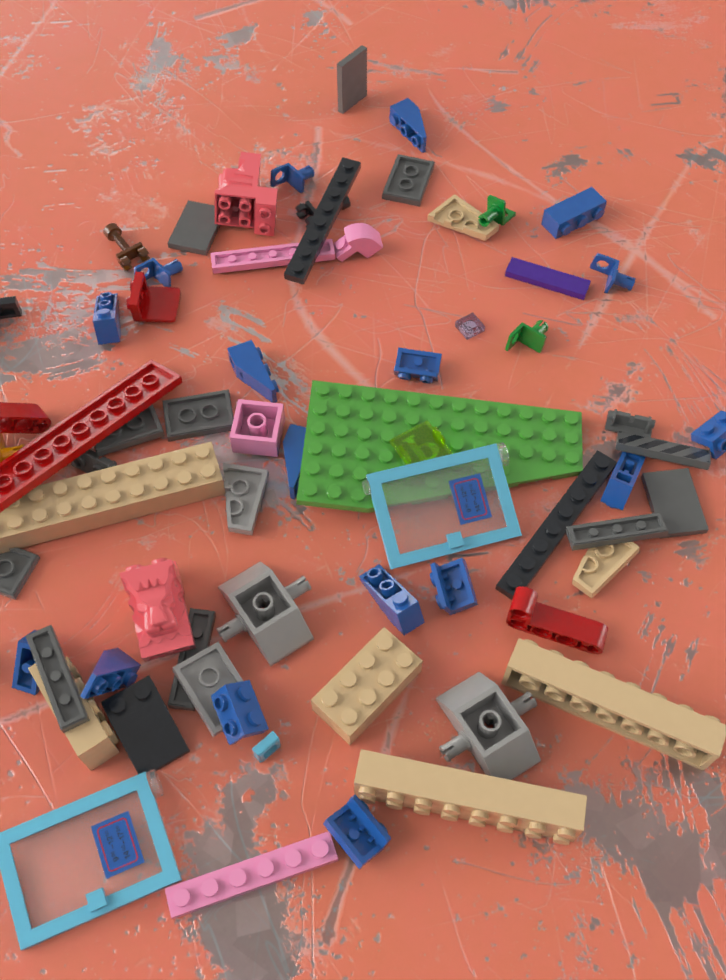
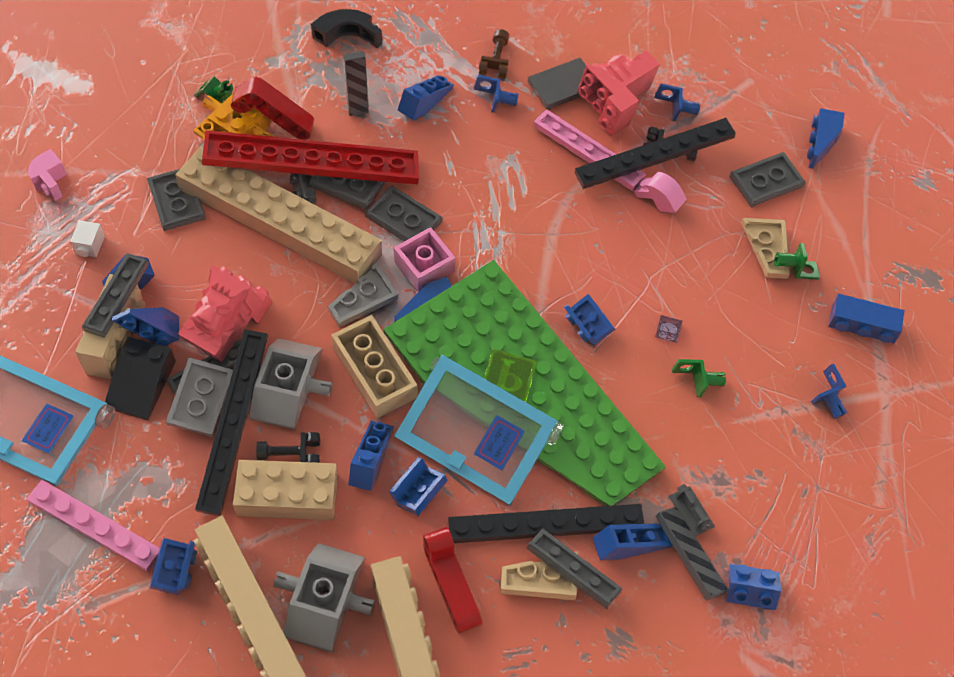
camera: 45 degrees right, 0 degrees up
red bracket [126,272,181,323] -> none
blue bracket [211,680,269,745] -> none
blue slope [227,340,279,403] -> none
medium azure tile [252,731,281,763] -> none
dark grey tile [337,45,367,114] -> none
dark purple tile [505,257,591,300] -> none
dark grey tile [641,468,709,538] -> none
none -> black plate [195,329,268,516]
none -> black bar [256,432,320,463]
none -> tan brick [331,315,418,419]
none -> dark grey tile [343,51,369,116]

